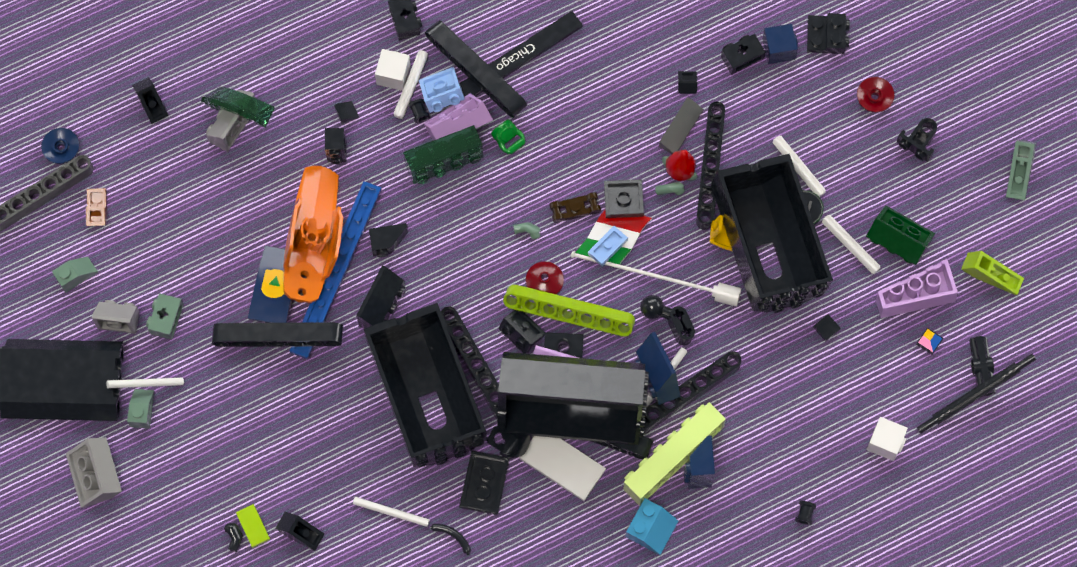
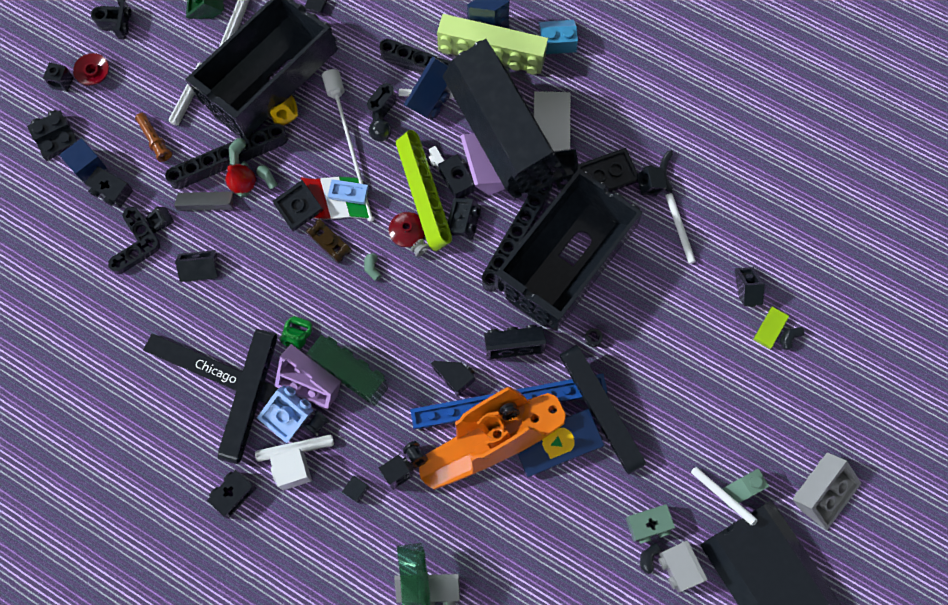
camera: 120 degrees left, 0 degrees up
none -> black brick [43,62,74,92]
none -> black beam [108,207,160,274]
none -> dark orange pin [135,112,172,162]
none -> black panel [175,250,218,282]
none -> sand green arm [229,138,246,165]
none -> black bush [403,441,428,468]
none -> light grey bush [410,239,429,257]
none -> white plate [428,146,444,172]
none -> black bush [499,402,520,421]
none -> black bush [585,328,603,347]
none -> black brick [637,165,667,196]
none -> black arm [640,543,661,574]

